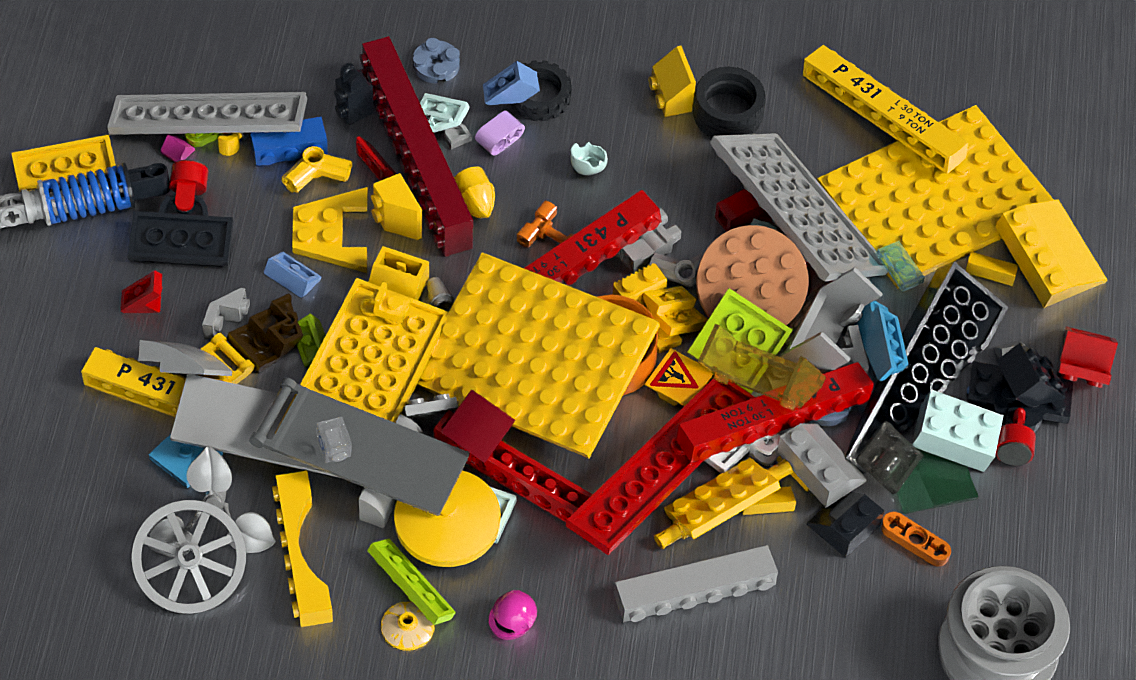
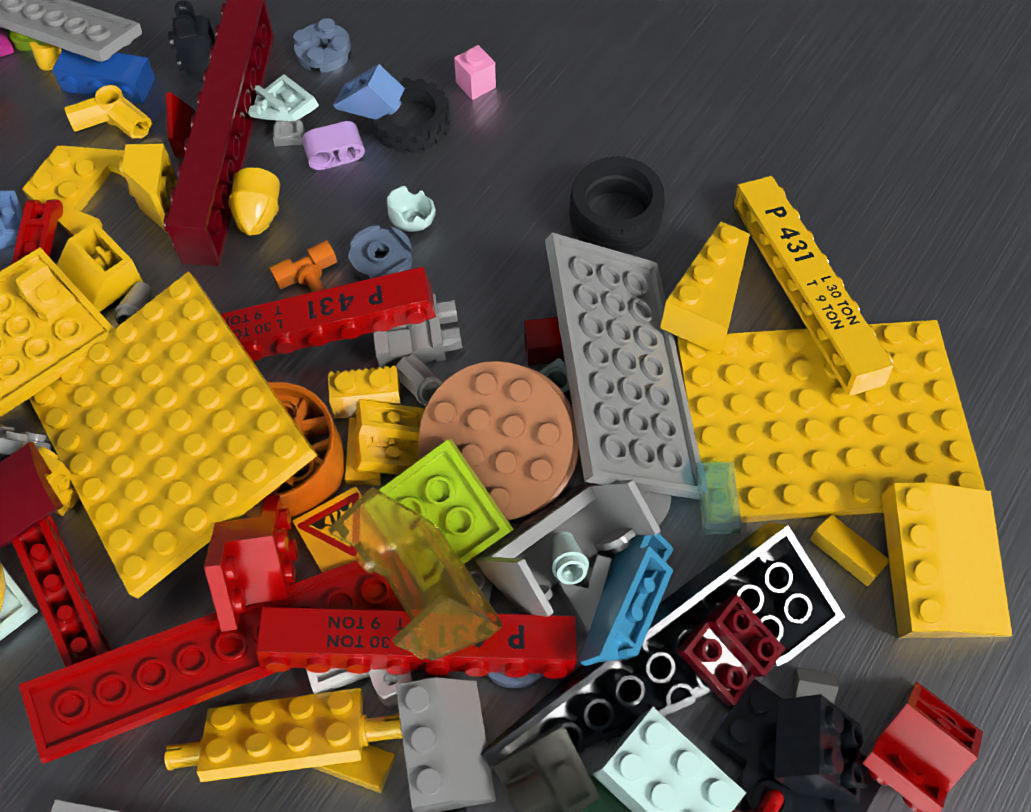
camera: 30 degrees right, 5 degrees up
yellow slope [648,46,696,117] -> none
none -> red plate [11,200,63,265]
none -> red bracket [204,494,298,631]
none -> sand blue plate [348,225,413,280]
none -> bright pink brick [454,45,496,100]
none -> light aqua cone [552,531,589,585]
none -> yellow wedge [660,222,750,355]
none -> dark red slope [677,594,786,706]

